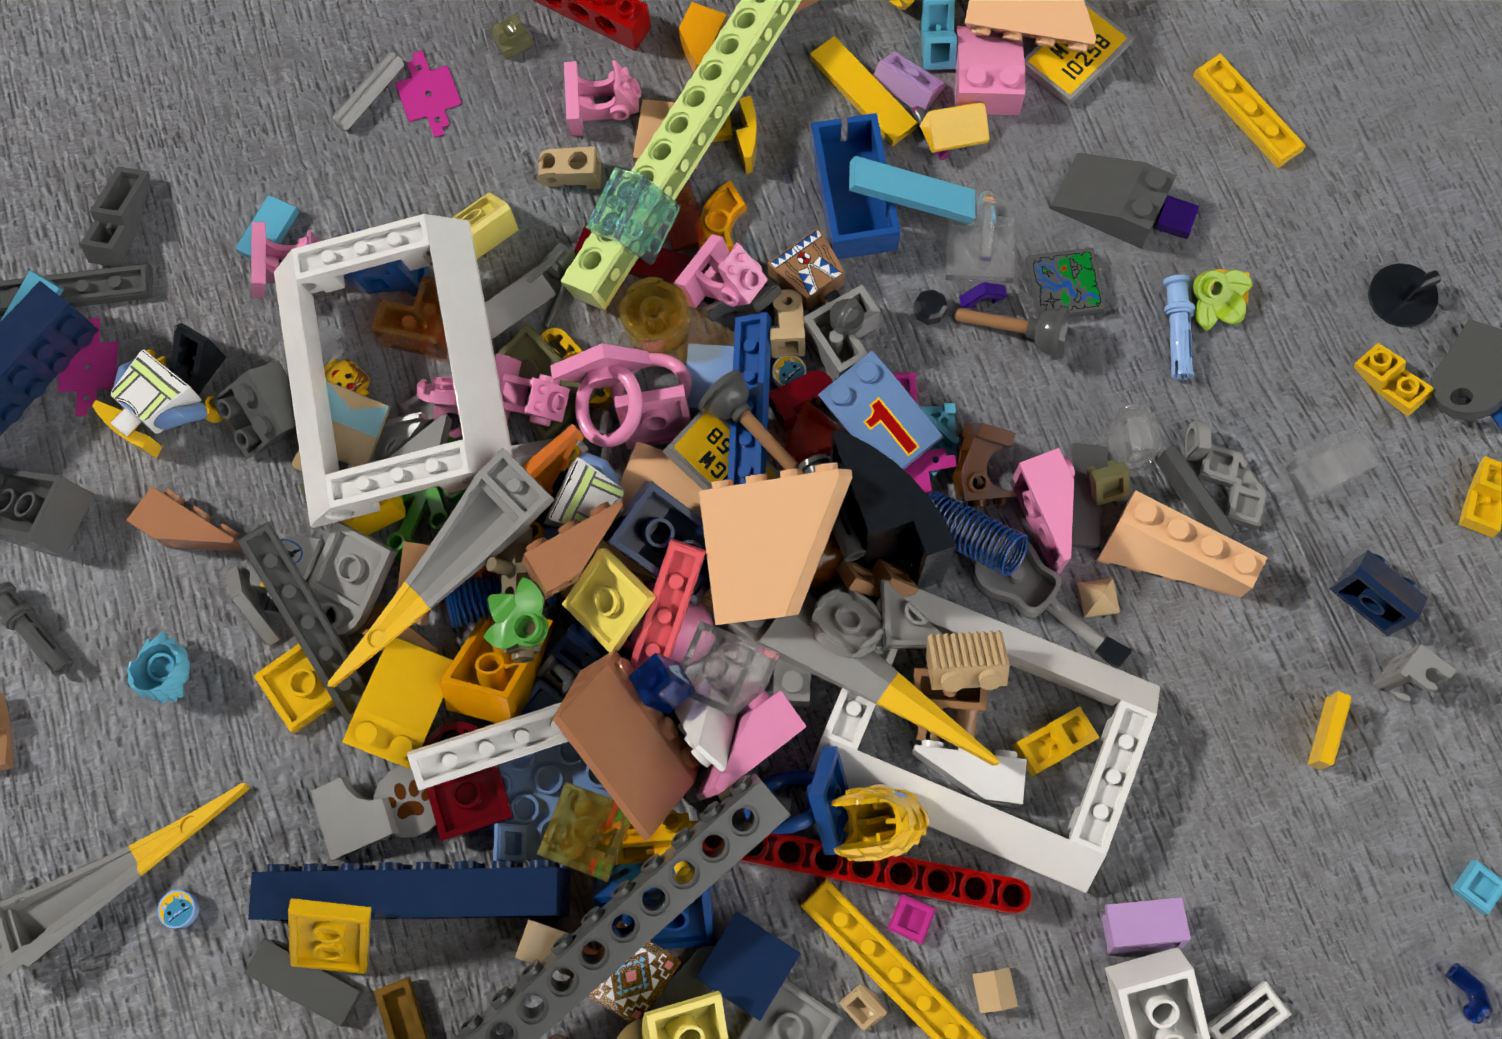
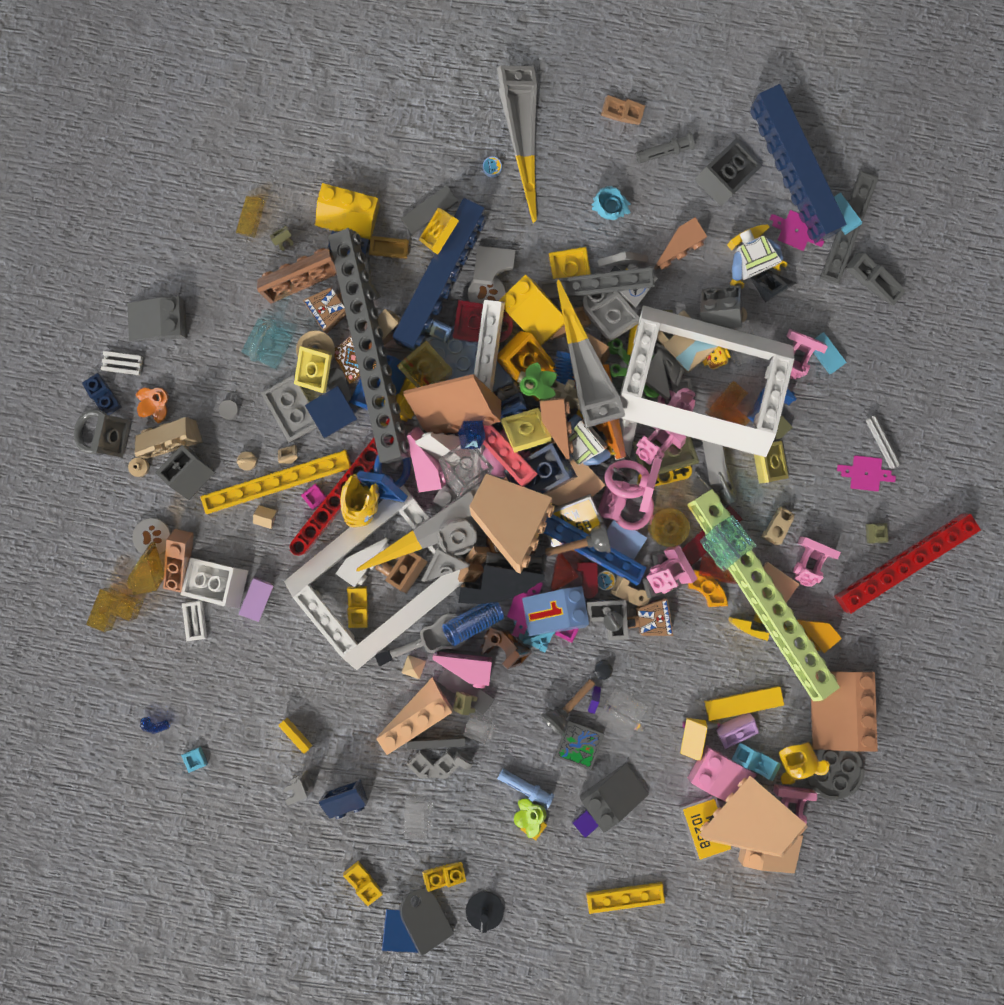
camera: 110 degrees right, 15 degrees up
blue piece [811,113,900,259] -> none
medium azure tile [849,156,975,224] -> none
tan brick [926,630,1010,692] -> none

